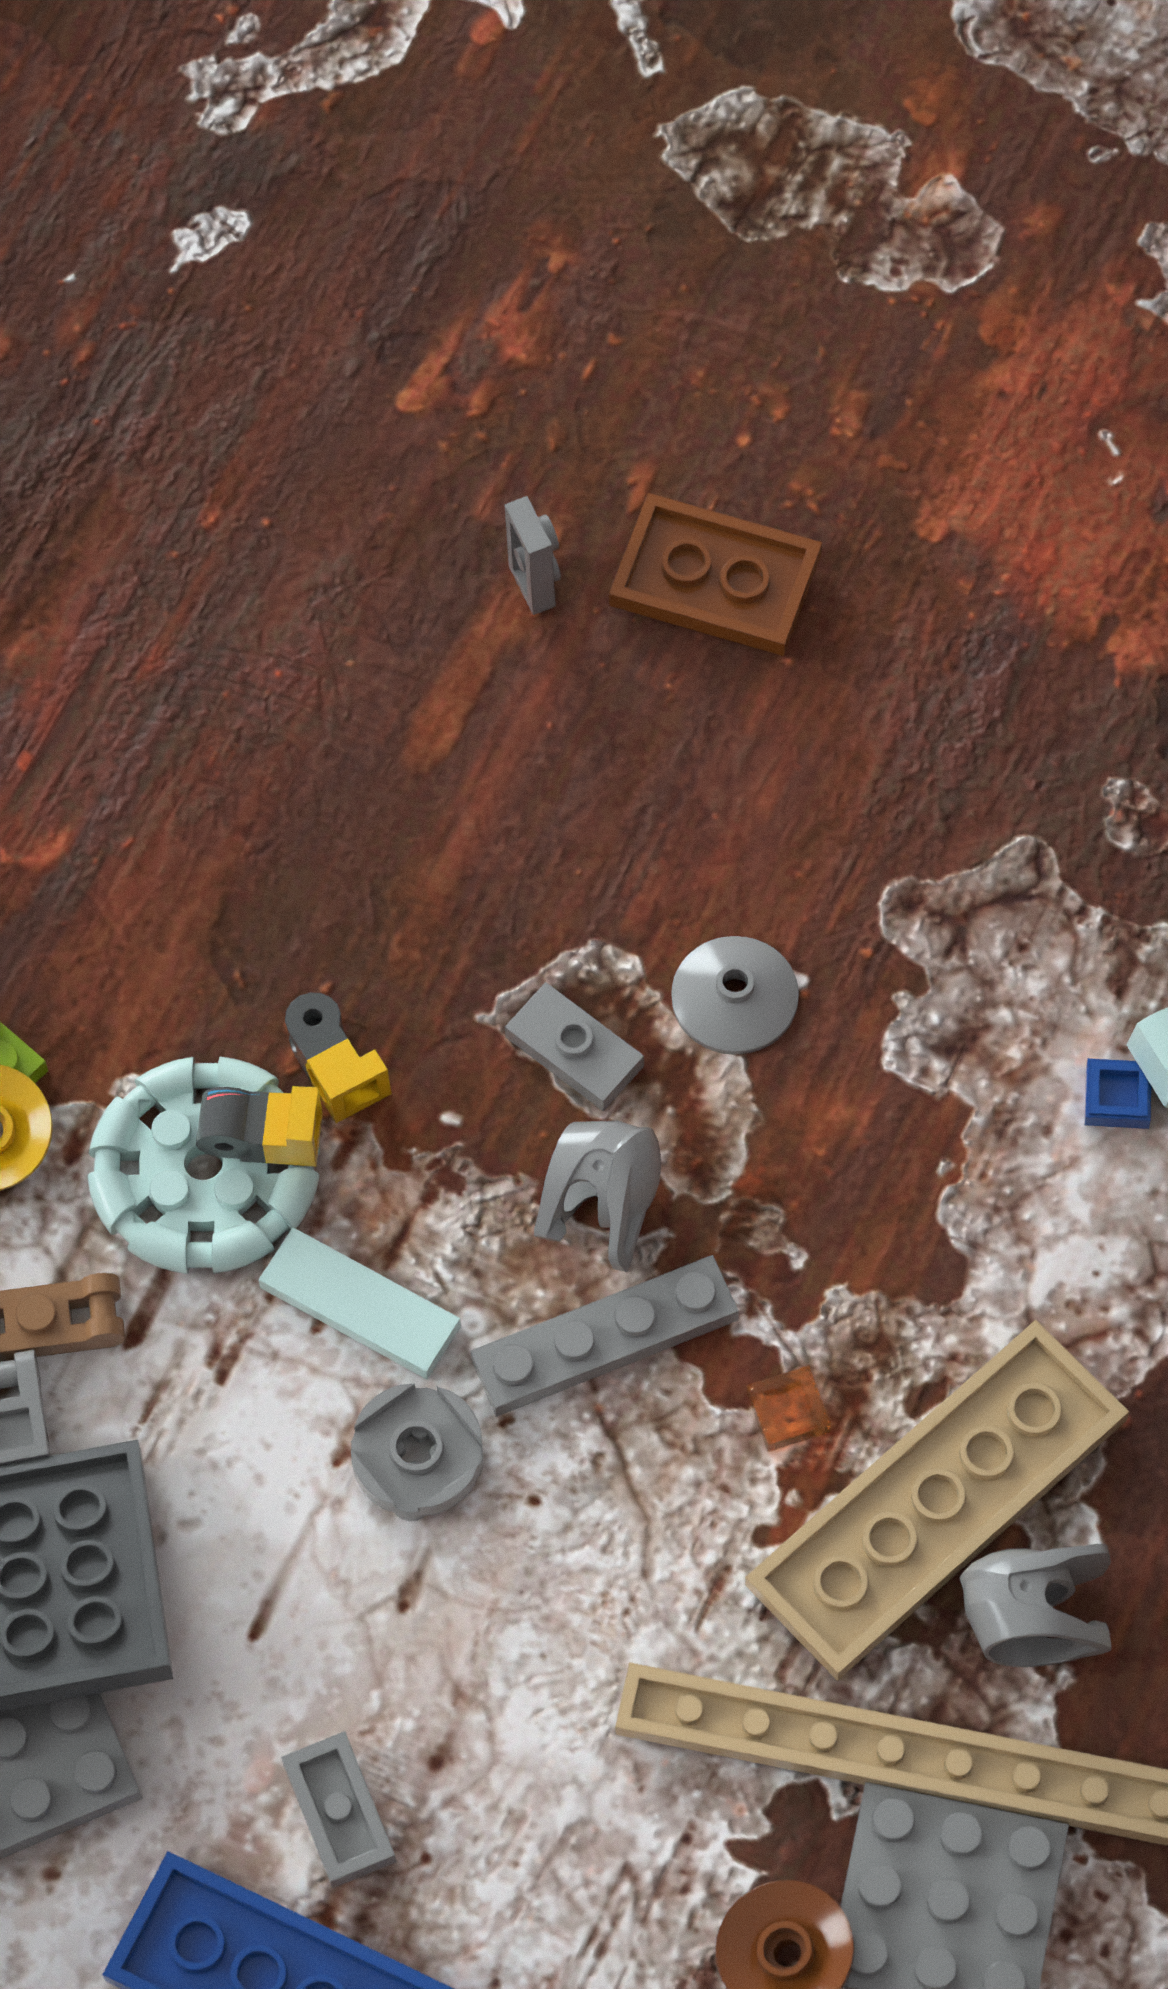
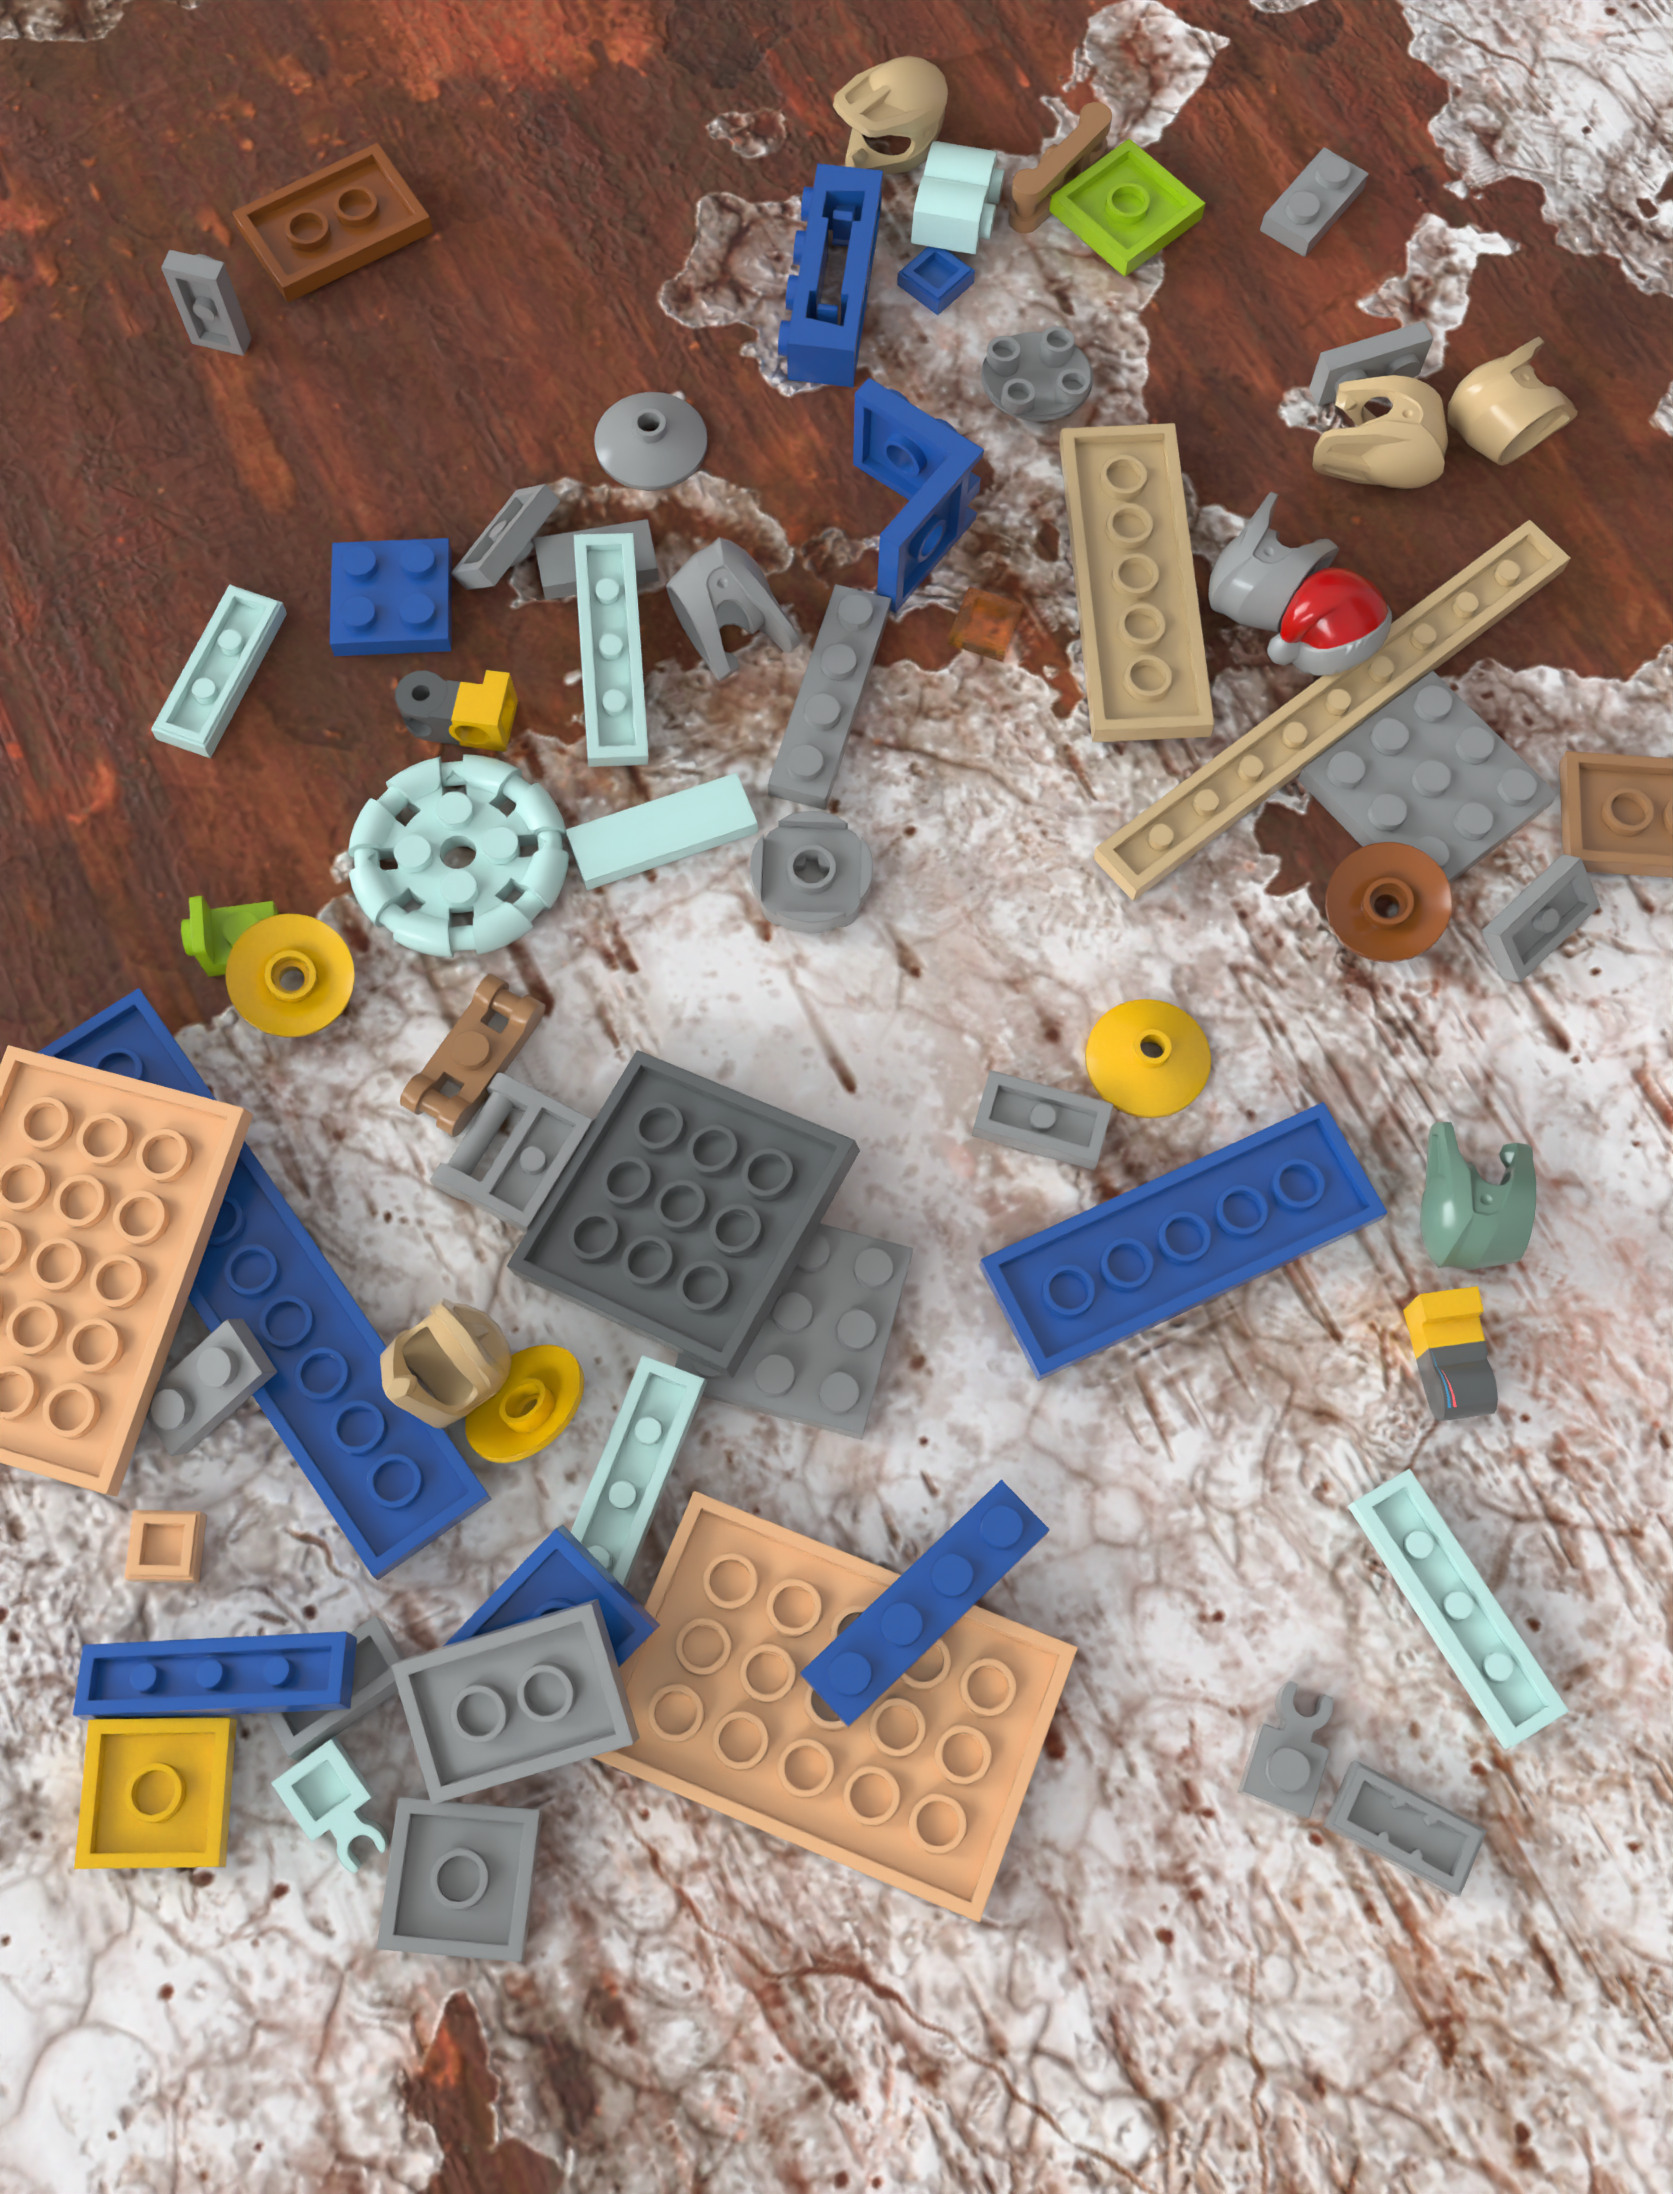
camera: 55 degrees left, 5 degrees up
leg [196,1086,323,1167] -> none
none -> light aqua tile [151,585,287,758]
none -> blue plate [329,538,452,656]
none -> light grey plate [451,484,560,590]
none -> light aqua plate [574,533,649,767]
none -> blue brick [778,163,883,388]
none -> blue bracket [853,378,984,613]
none -> light grey dish [981,326,1093,421]
none -> yellow dish [1085,999,1211,1118]
none -> red piece [1267,567,1392,675]

